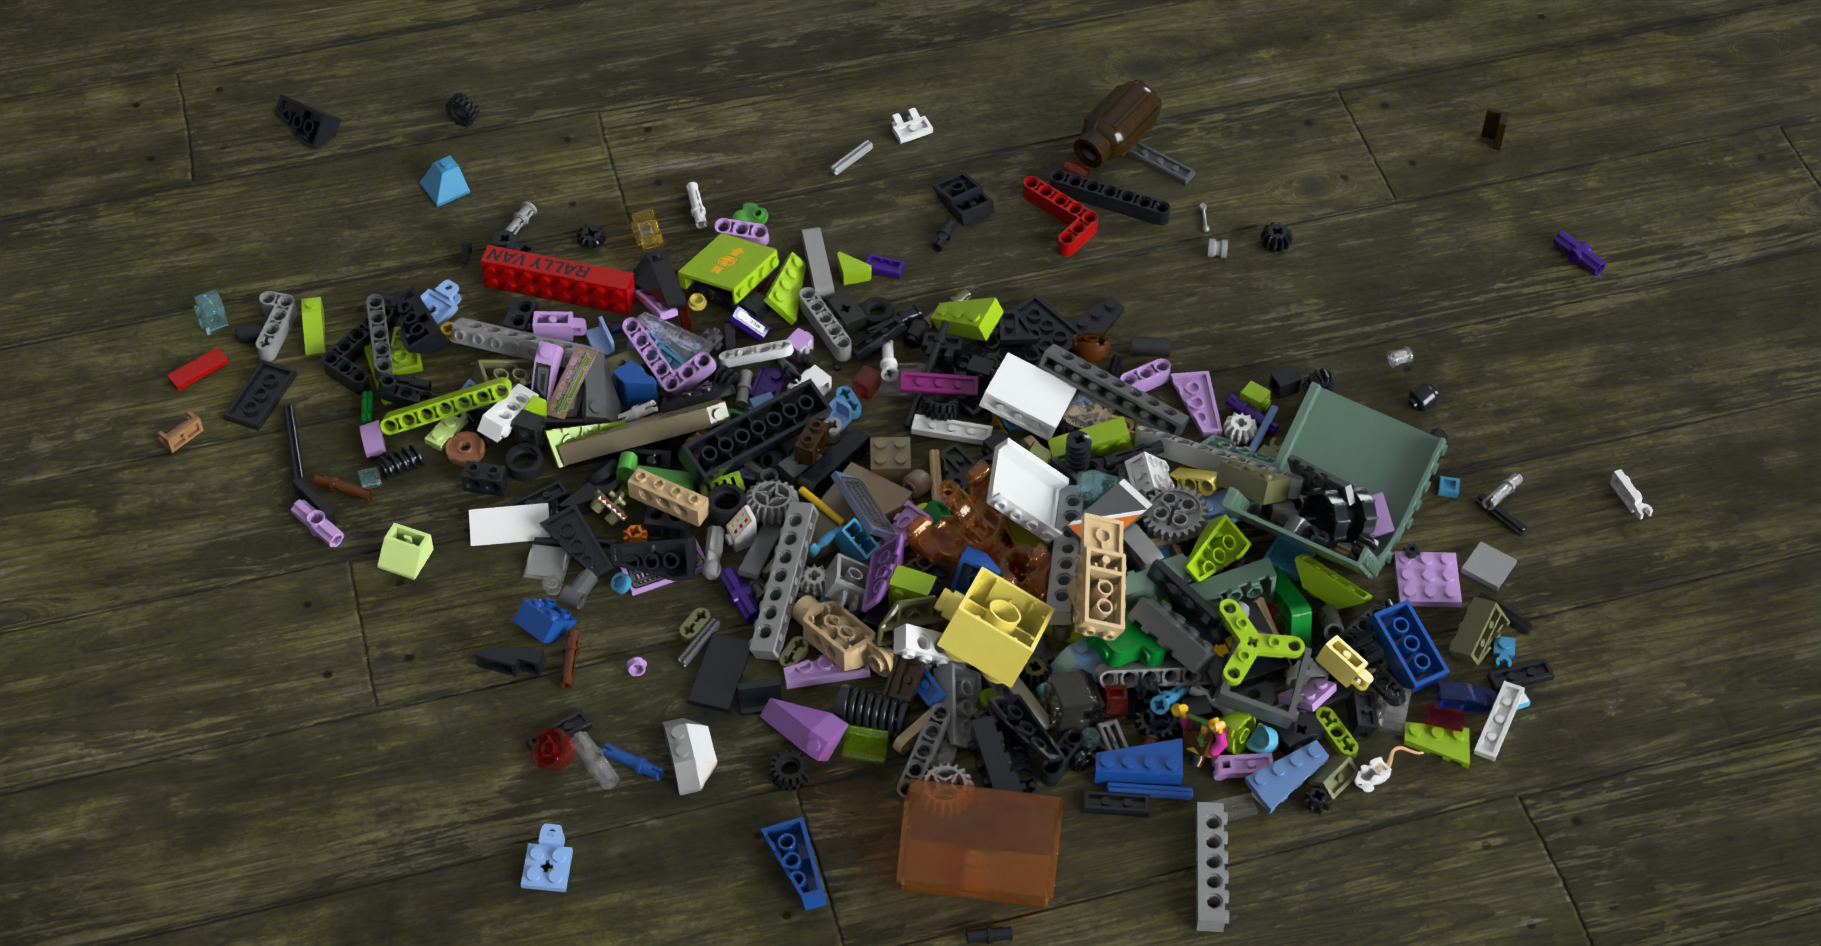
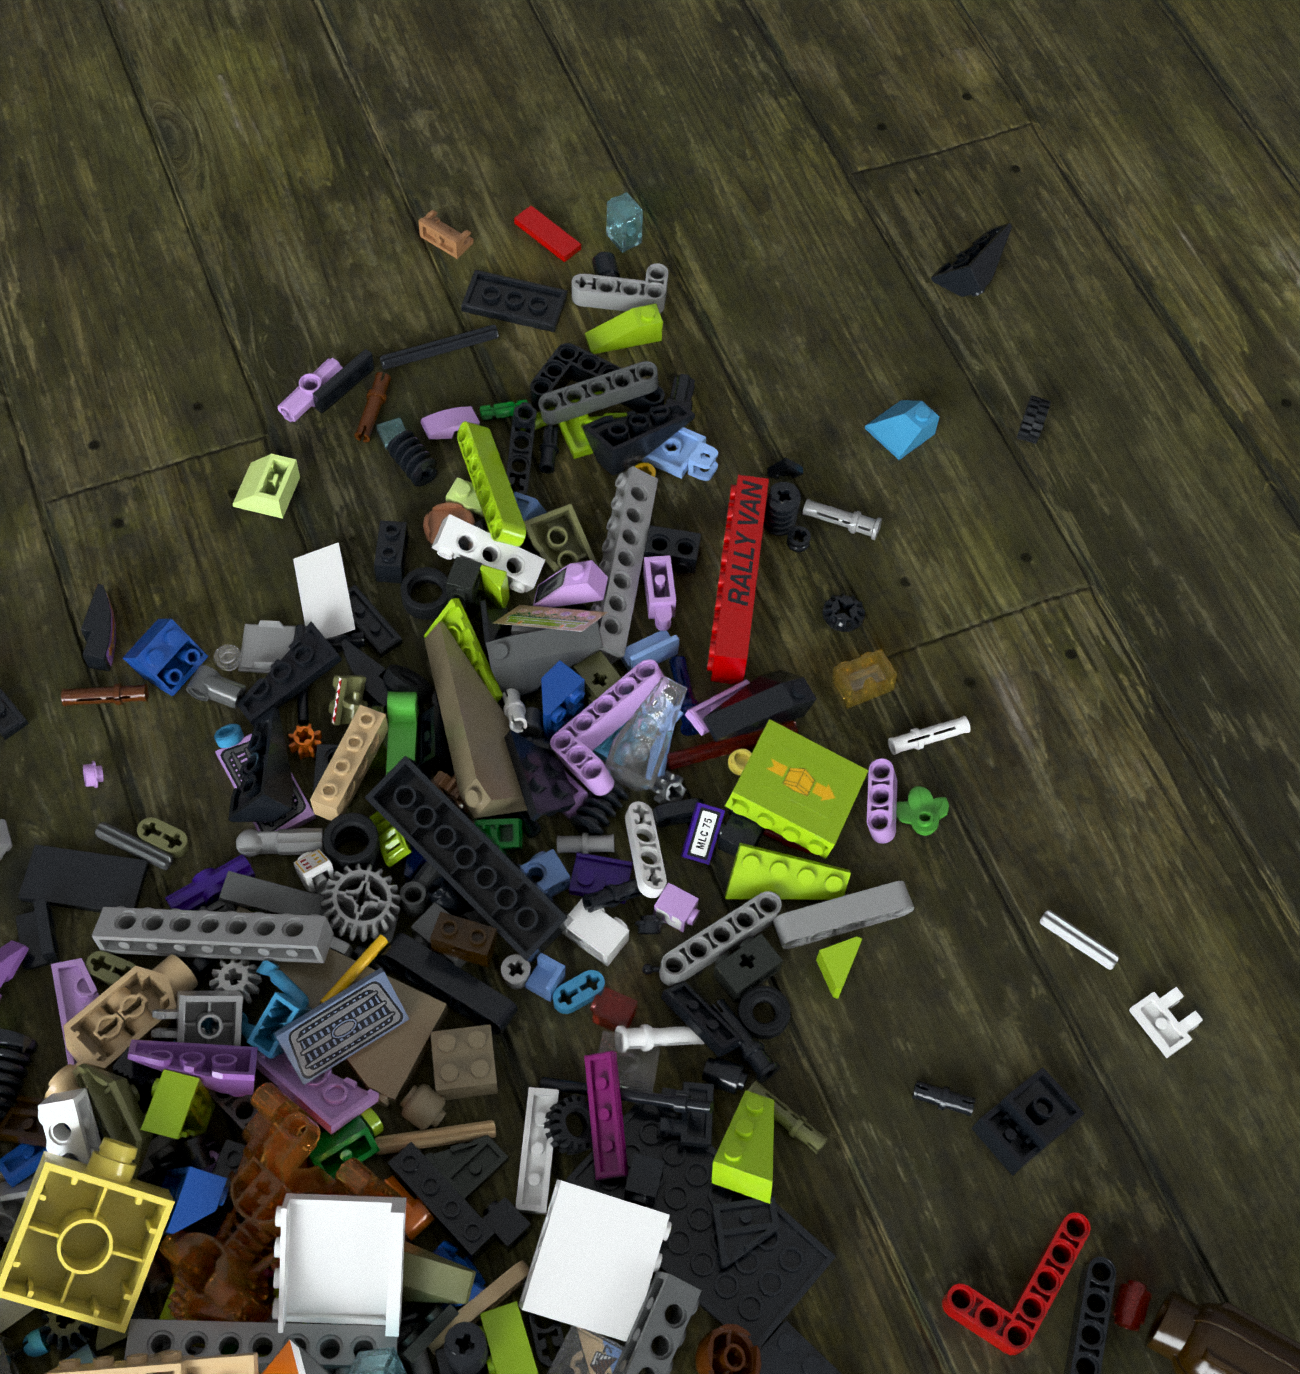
camera: 80 degrees right, 10 degrees up
dark purple plate [865,254,905,279] -> none

